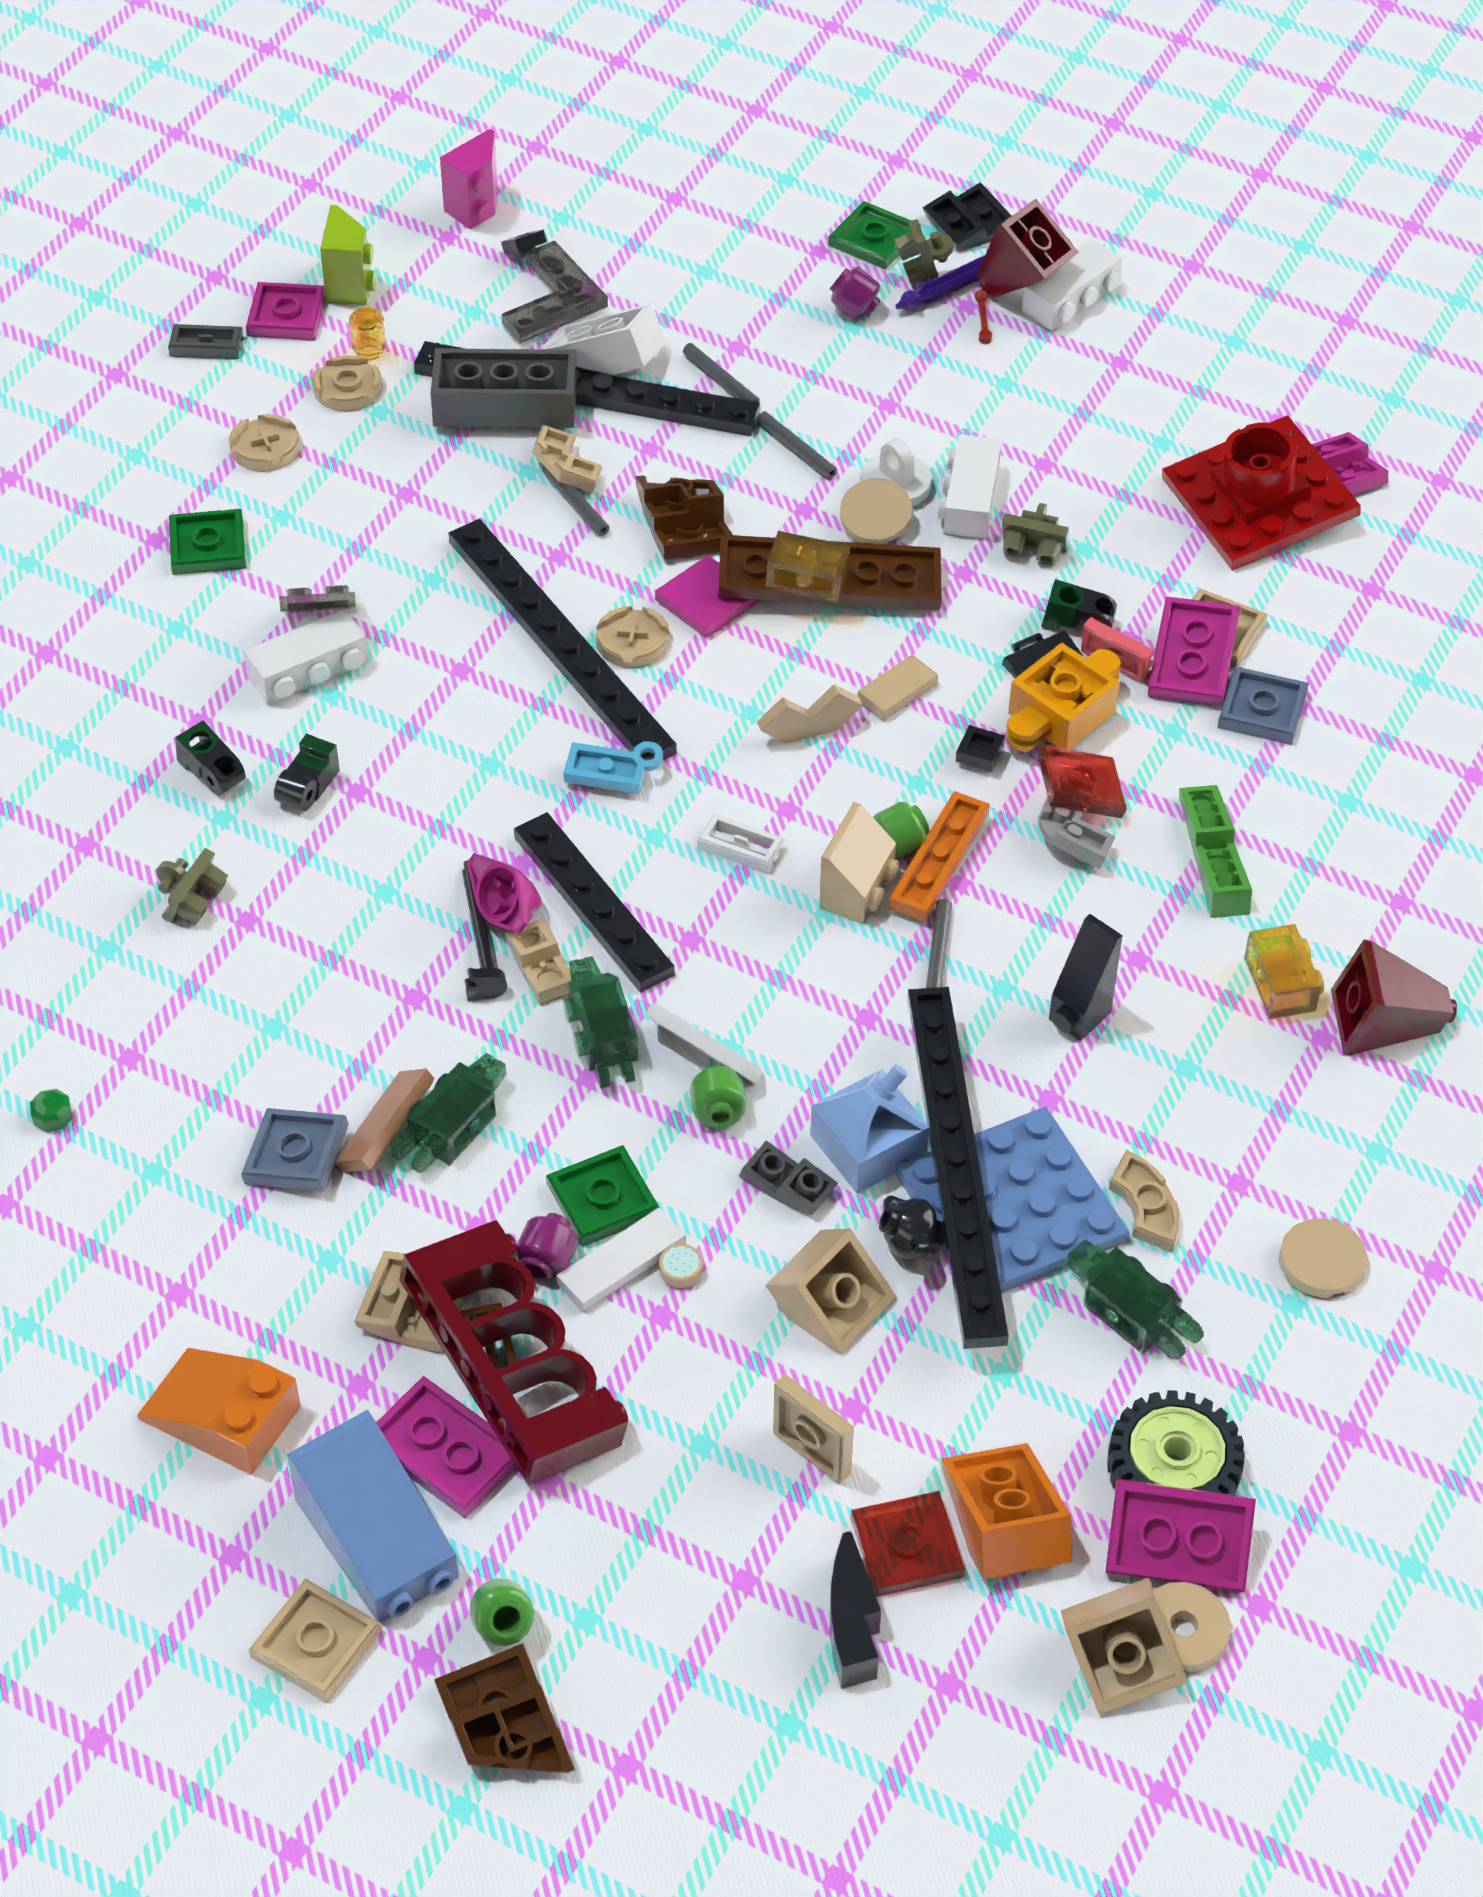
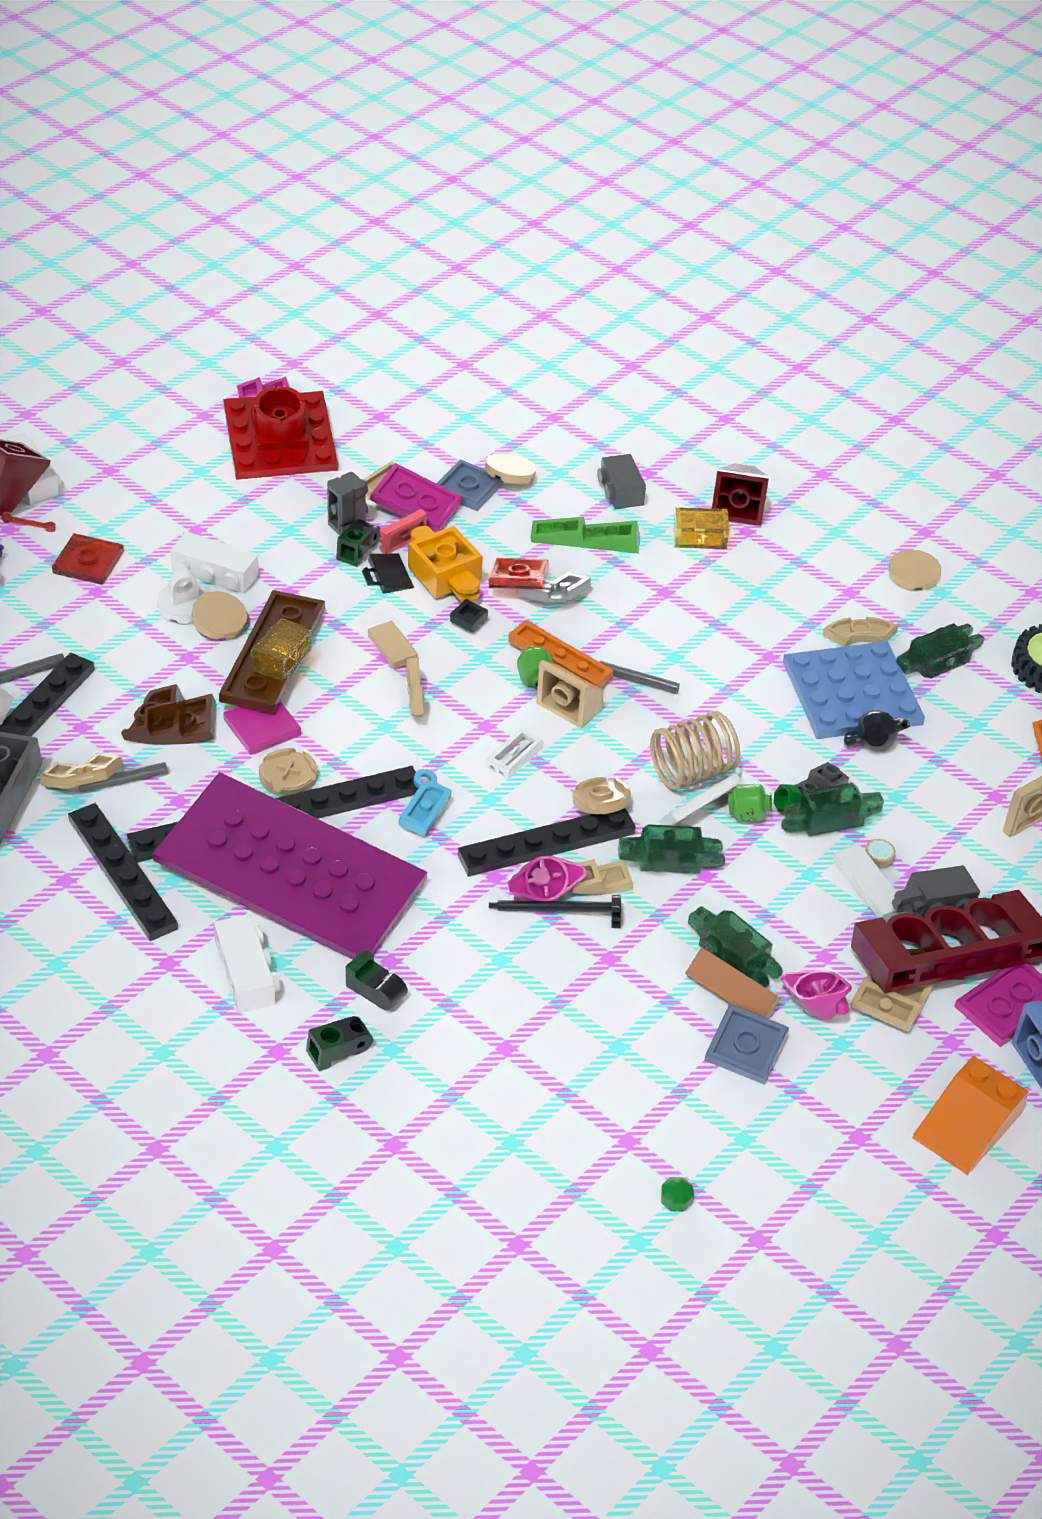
camera: 80 degrees left, 5 degrees down
olive hips [156,847,229,925] -> none
green tile [169,508,246,575] -> none
clear smoke plate [279,585,359,613] -> none
magenta head [517,1213,578,1280] -> none
green tile [546,1145,659,1247] -> none
dark grey piece [757,411,837,479] -> none
tan slope [765,1228,897,1353] -> none
light blue piece [810,1064,930,1194] -> none
black plate [907,986,1009,1349] -> none
olive hips [1002,503,1069,566] -> none
black slope [1049,914,1123,1041] -> none
none -> clear red tile [52,533,124,585]
none -> black plate [68,802,178,941]
none -> magenta plate [153,772,428,960]
none -> dark grey brick [327,471,368,535]
none -> tile [485,453,536,484]
none -> tan tile [572,777,631,814]
none -> dark grey brick [597,454,646,509]
none -> tan piece [650,710,741,790]
none -> green tile [773,784,801,813]
none -> dark pink hat [780,970,852,1021]
none -> clear green hinge [781,782,884,837]
none -> dark grey hinge [891,865,981,918]

